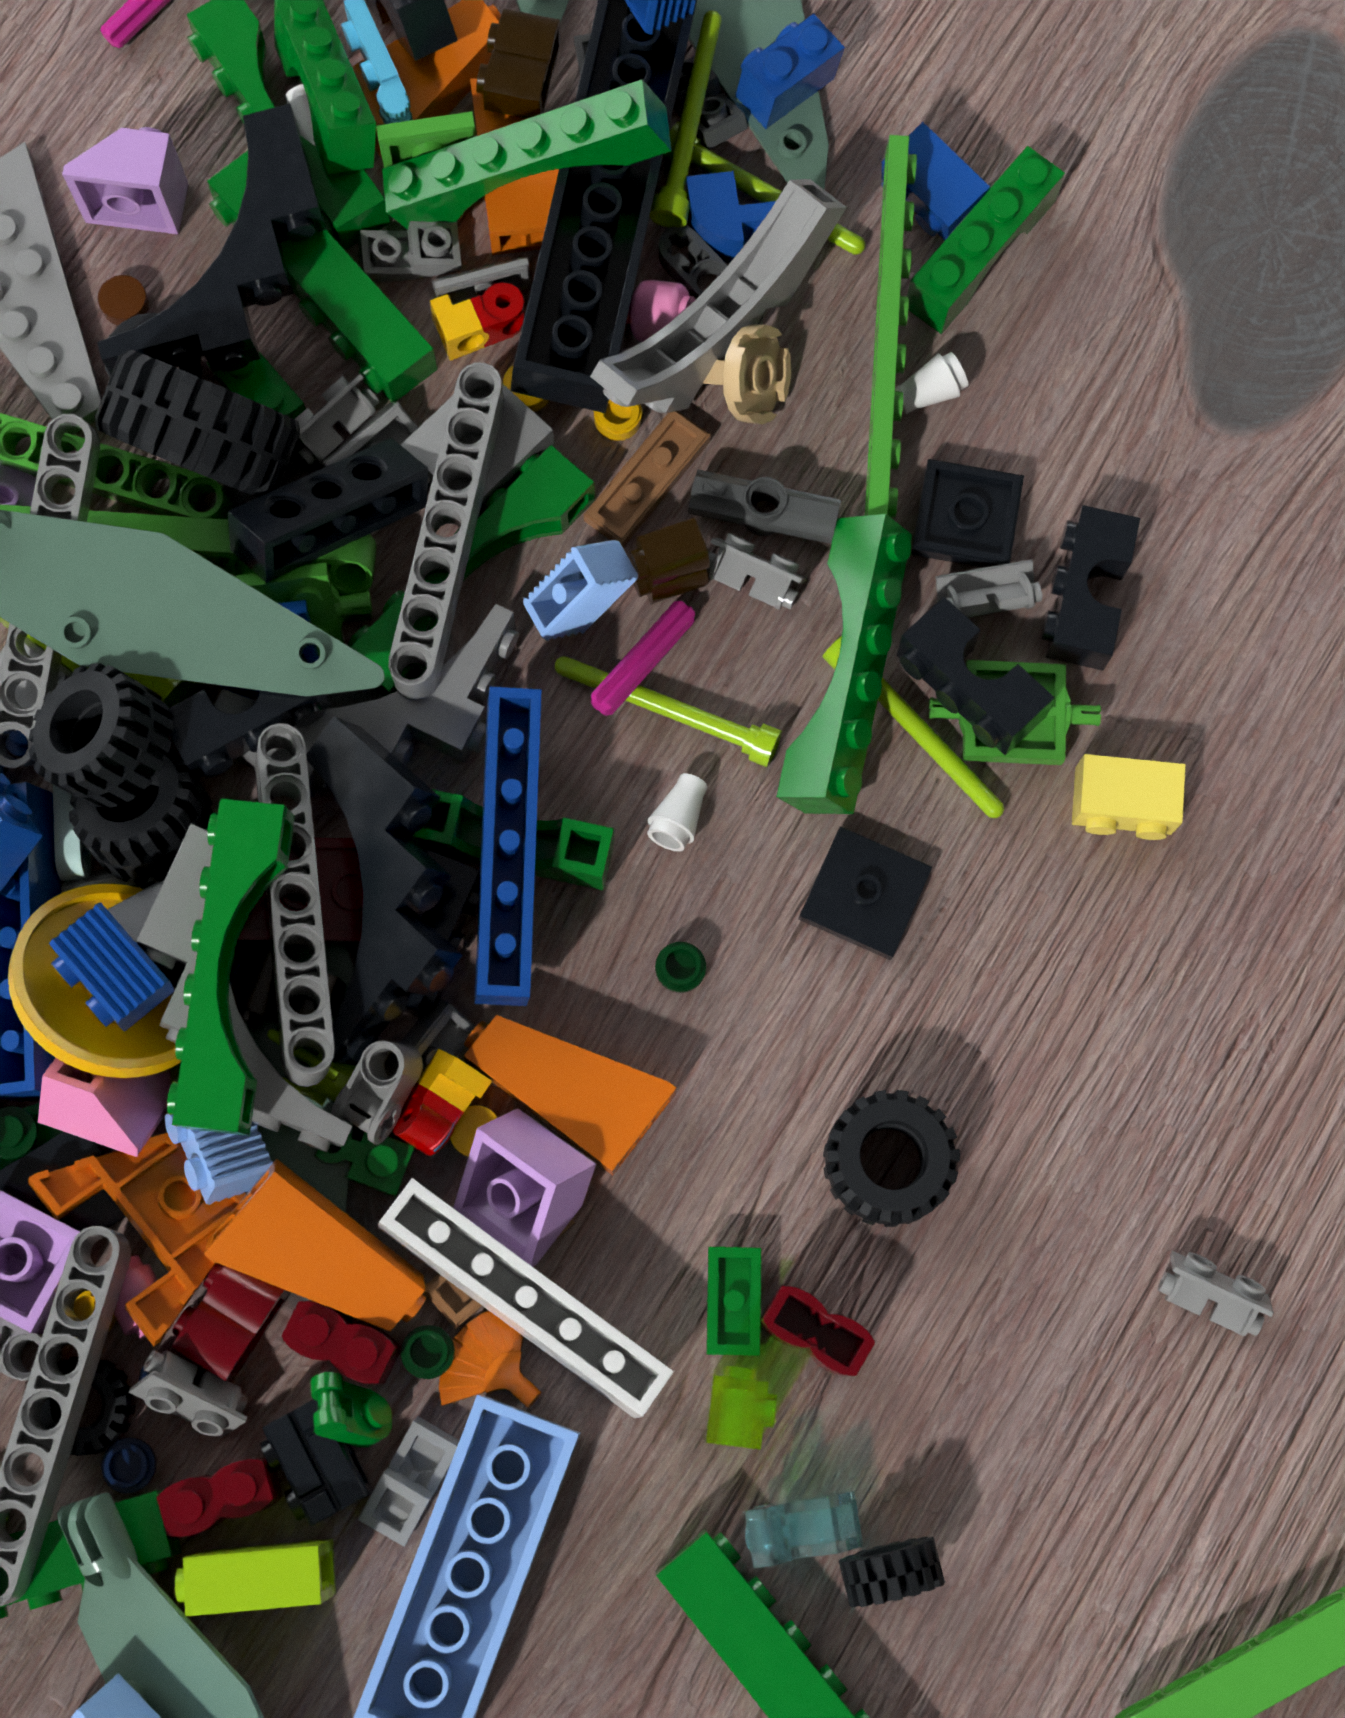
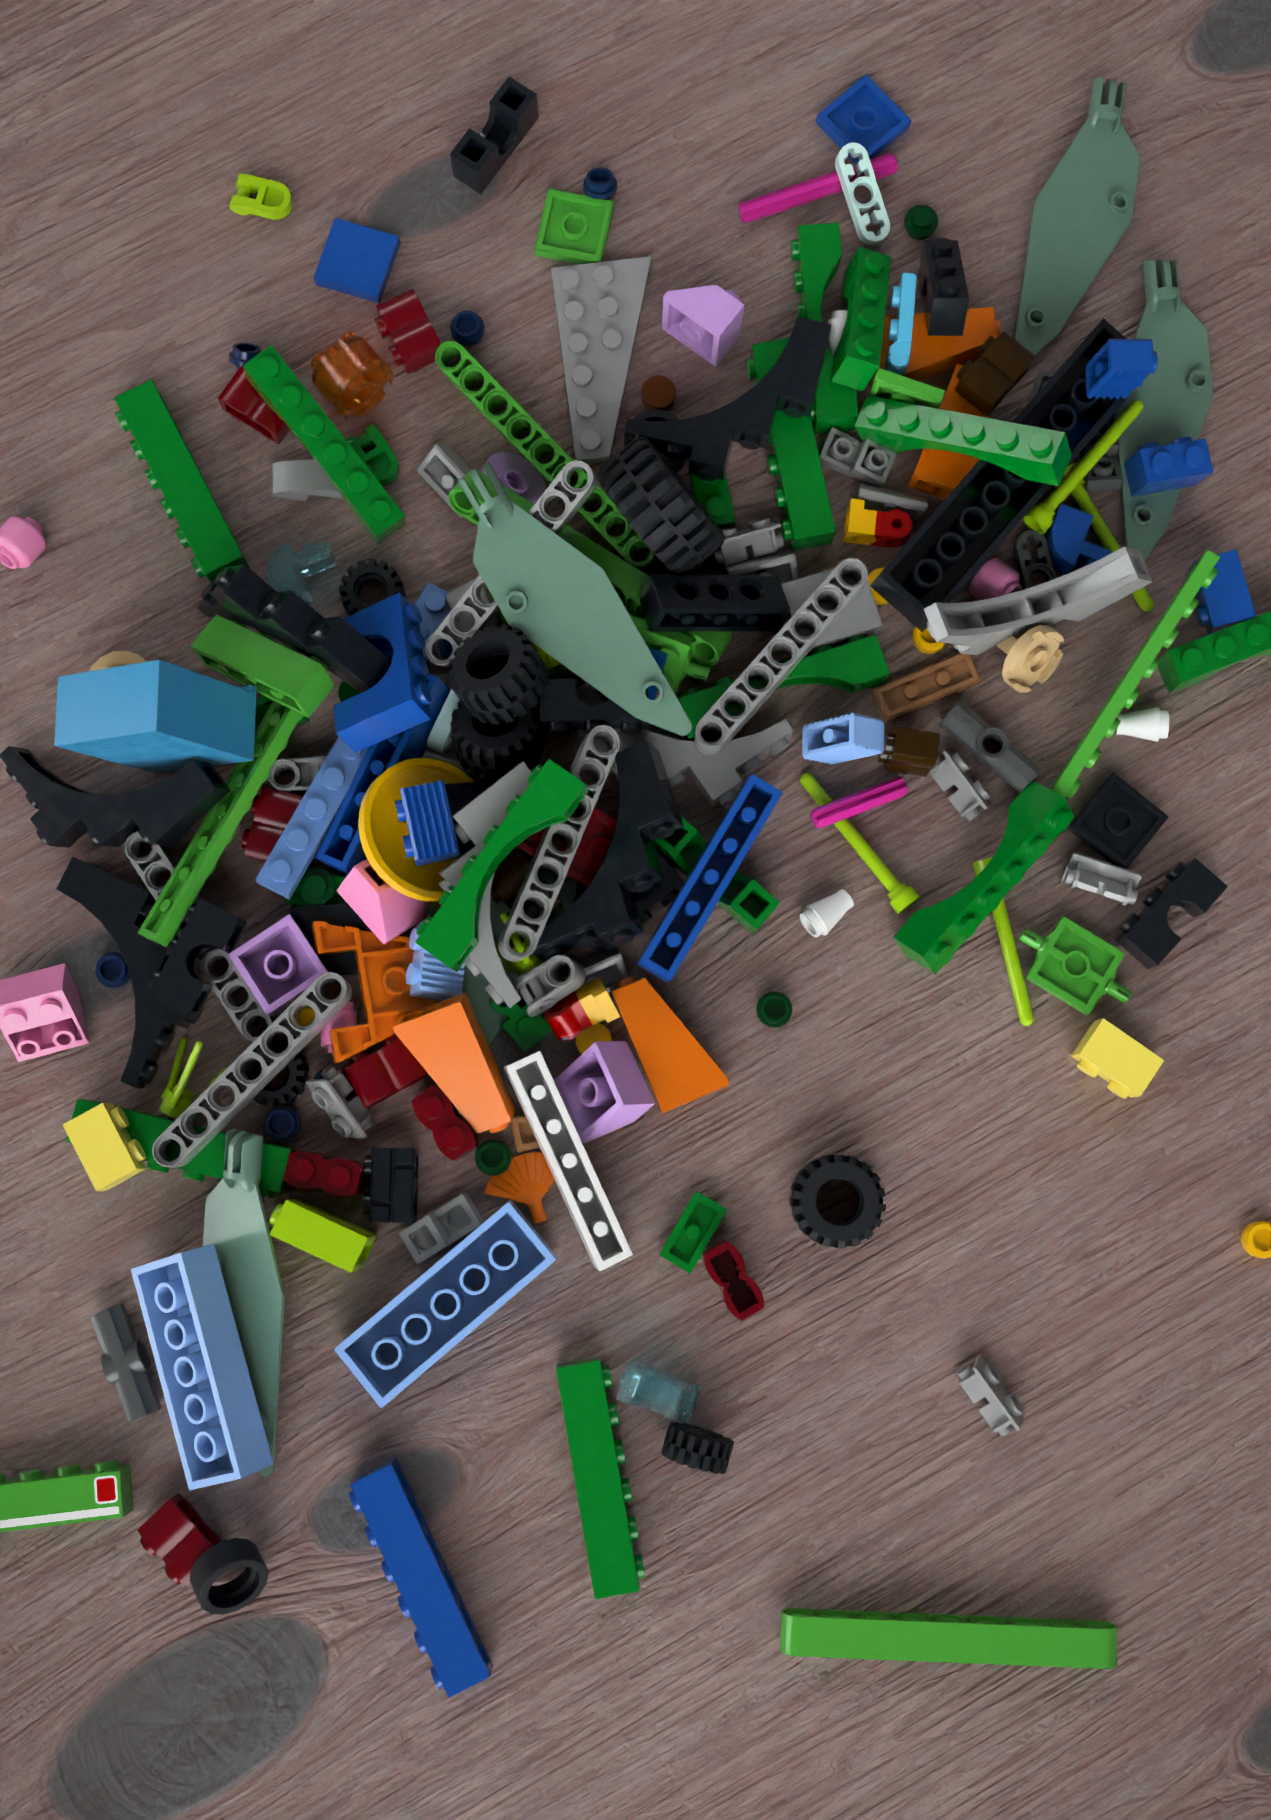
camera: 30 degrees right, 5 degrees up
green plate [310,1372,392,1448] -> none
clear neon green brick [703,1365,777,1450] -> none
black plate [799,826,932,960] -> none
black arch [897,597,1055,756] -> none

